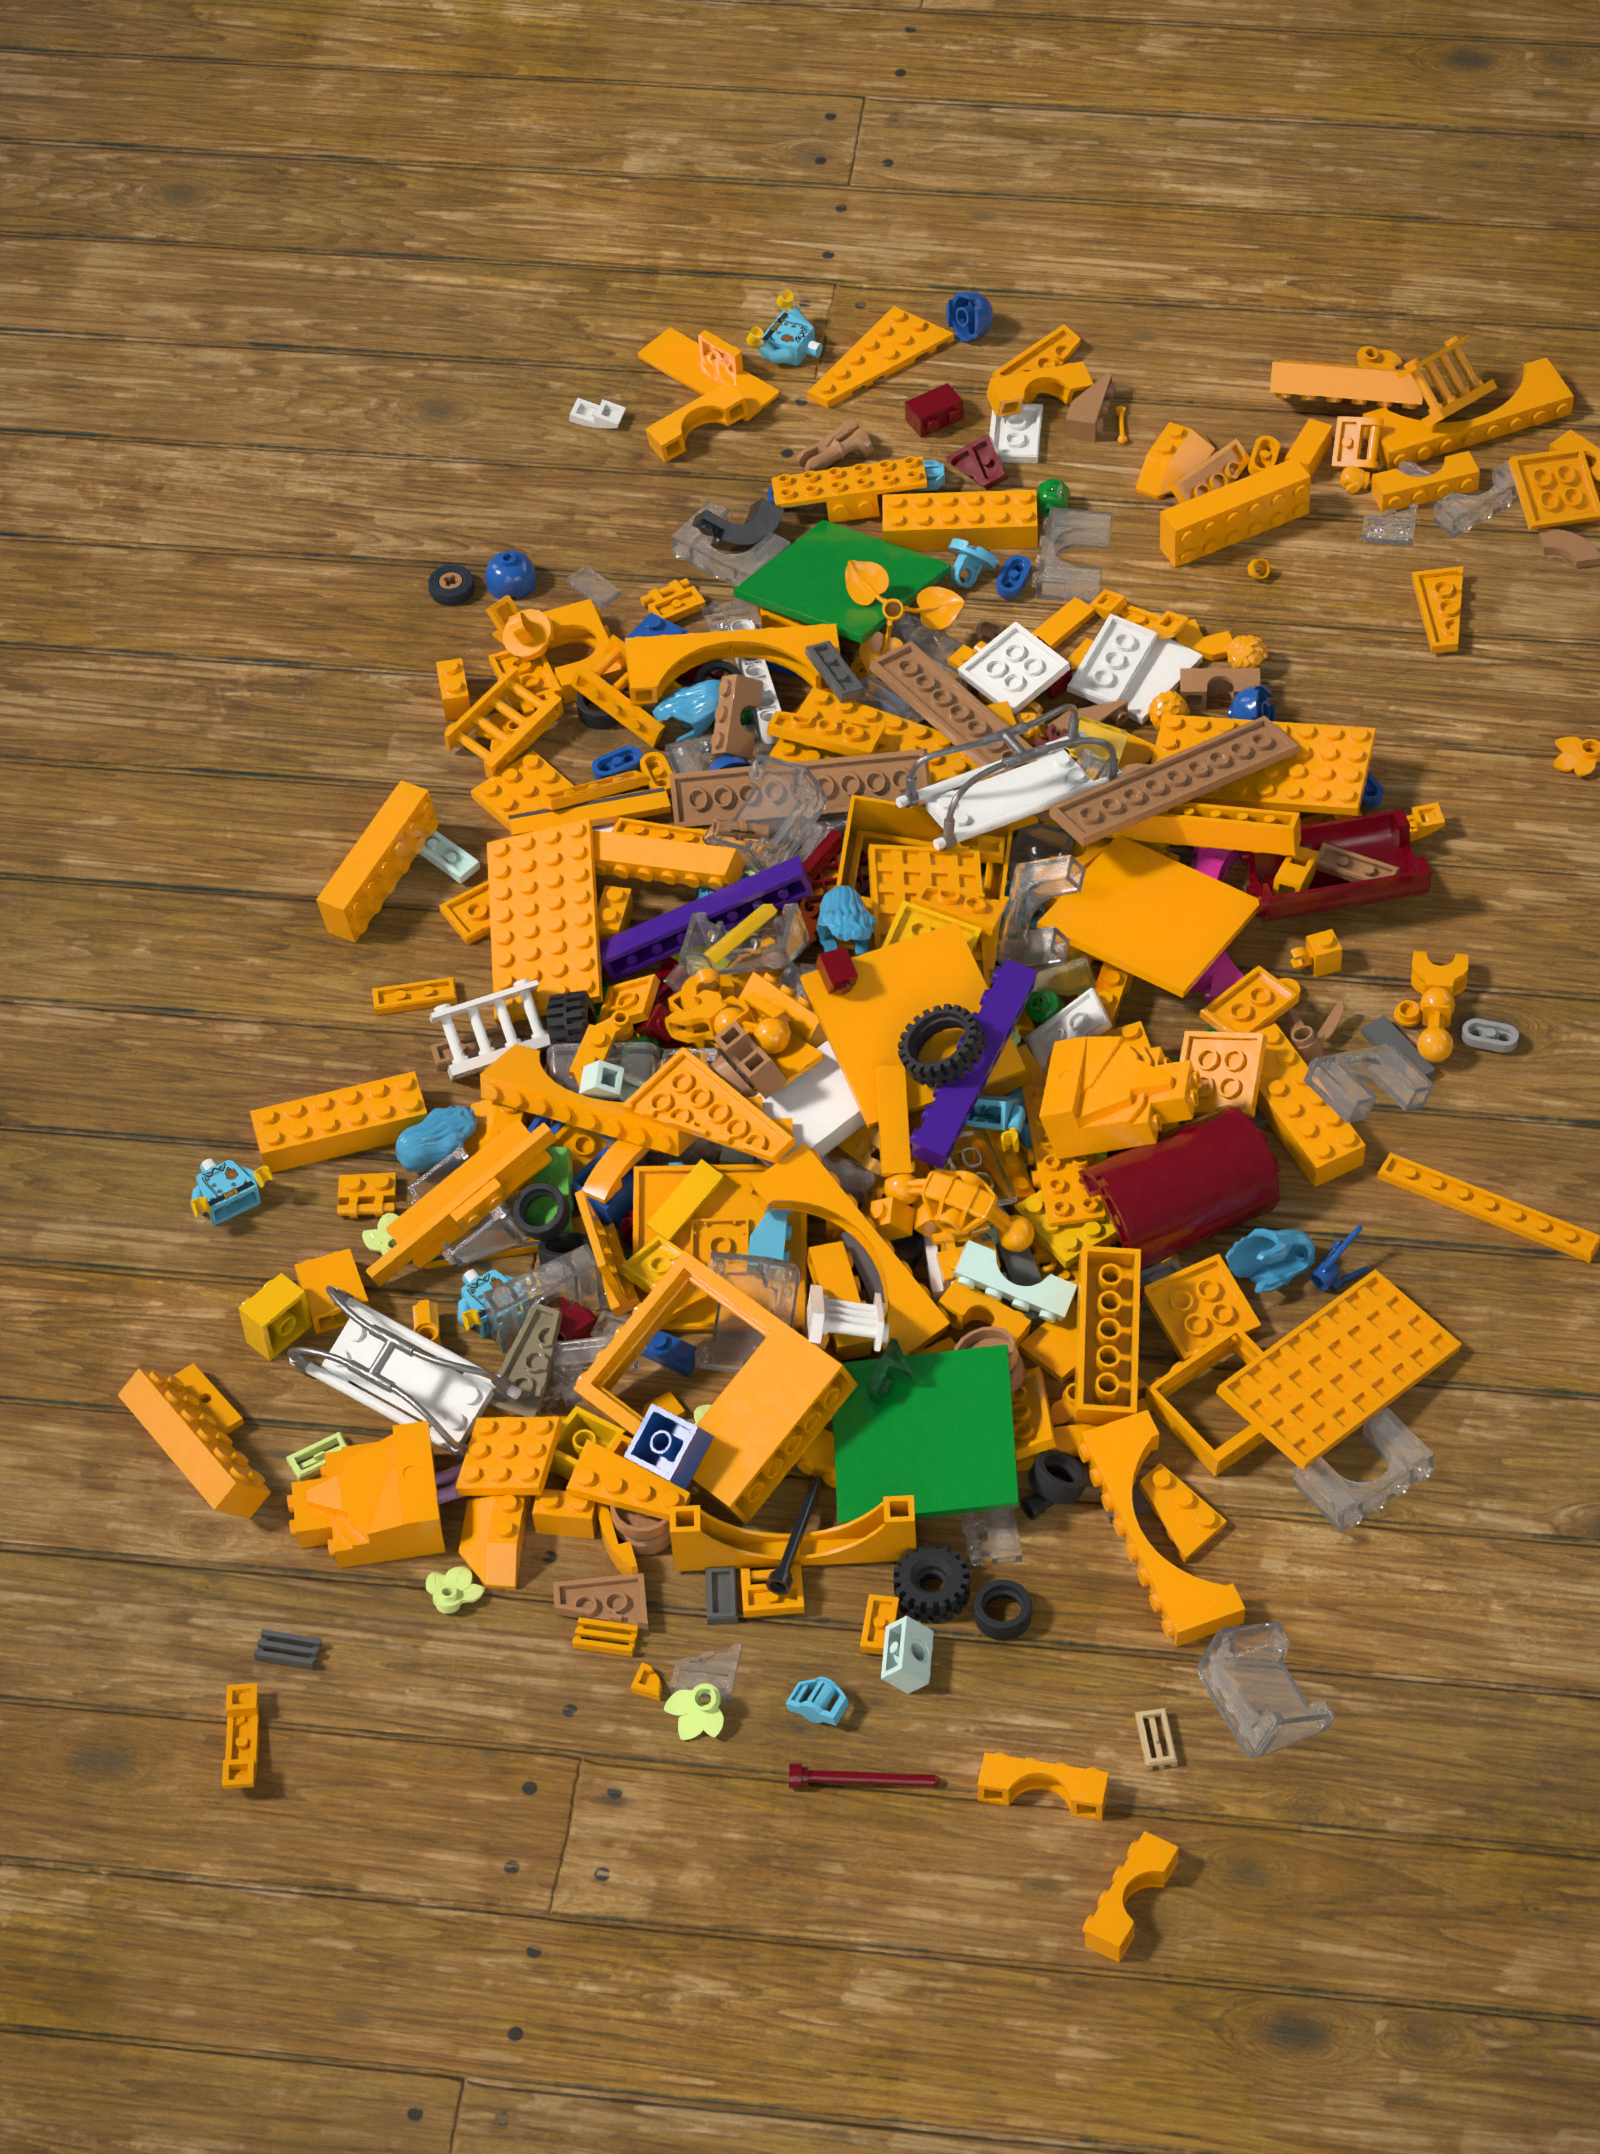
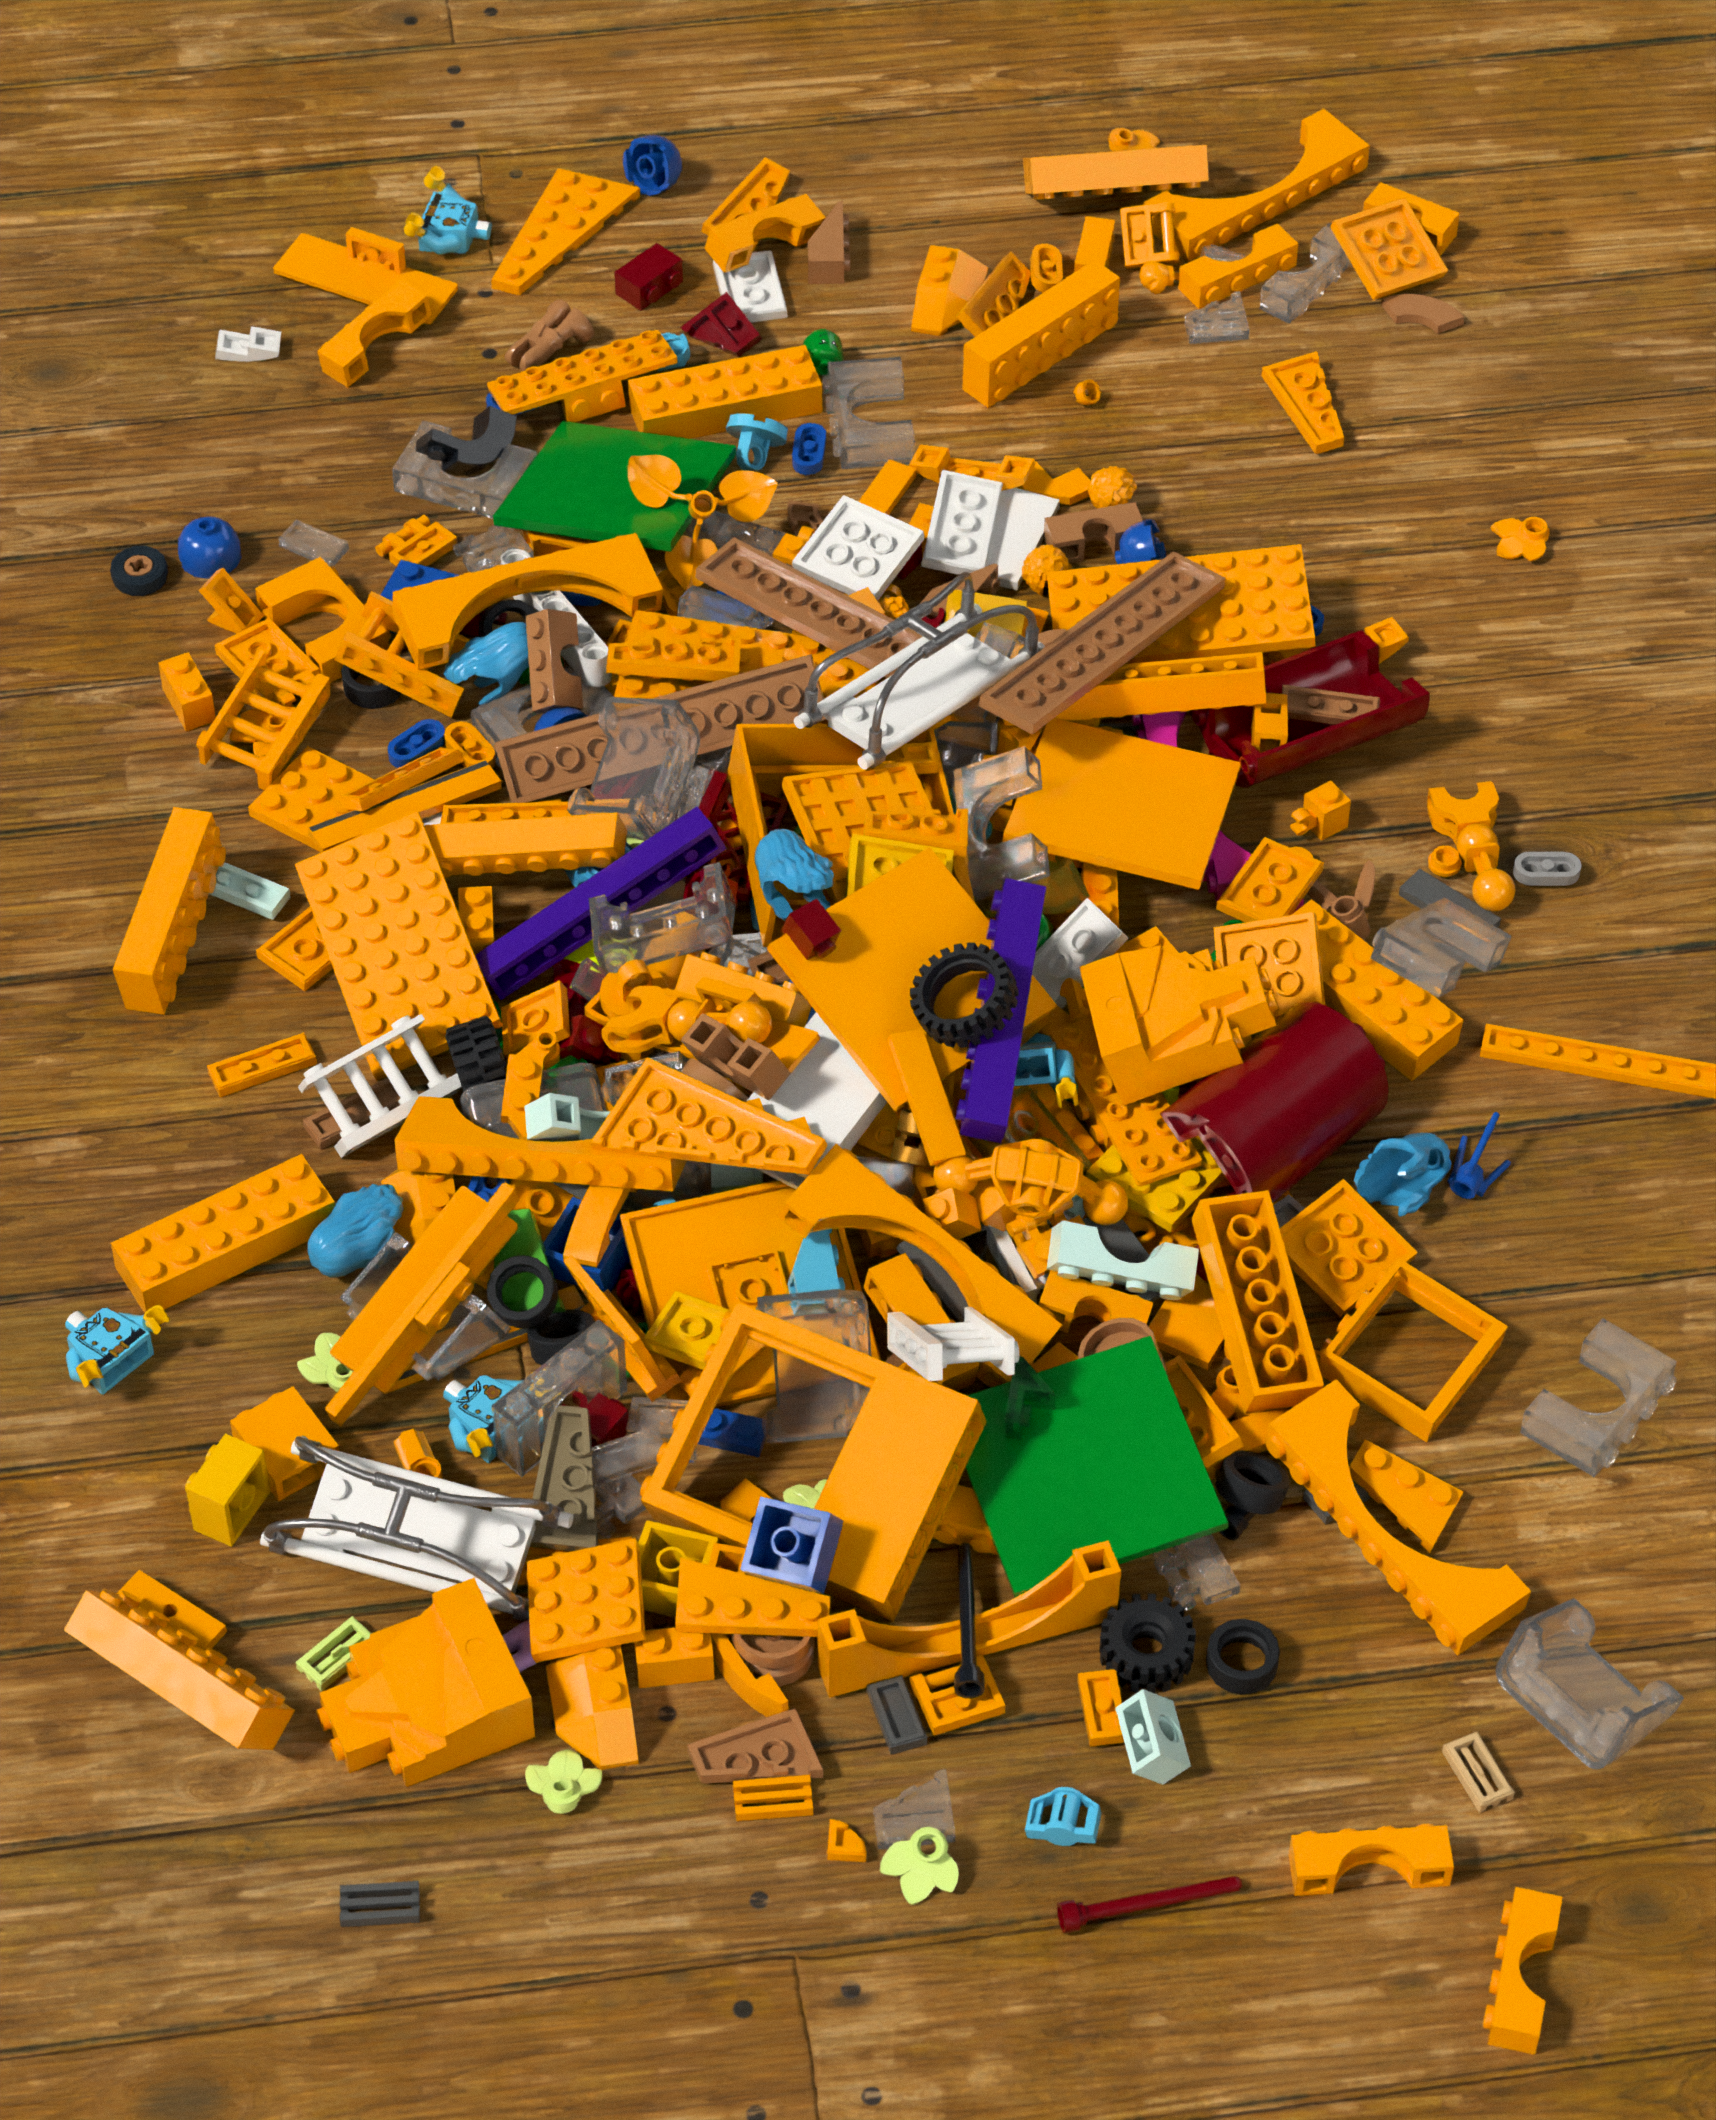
camera: 20 degrees left, 0 degrees up
light orange slope [222,1683,259,1789] -> none
light orange plate [337,1172,397,1219] -> none
light orange tile [503,609,554,661] -> none
yellow tile [646,1159,724,1242] -> none
yellow tile [701,904,777,964] -> none
medium nougat pin [712,819,769,841] -> none
dark grey tile [805,641,866,703] -> none
light orange hinge [1116,405,1128,445] -> none
light orange plate [1216,1269,1462,1470] -> none
light orange fence [1397,334,1498,428] -> none

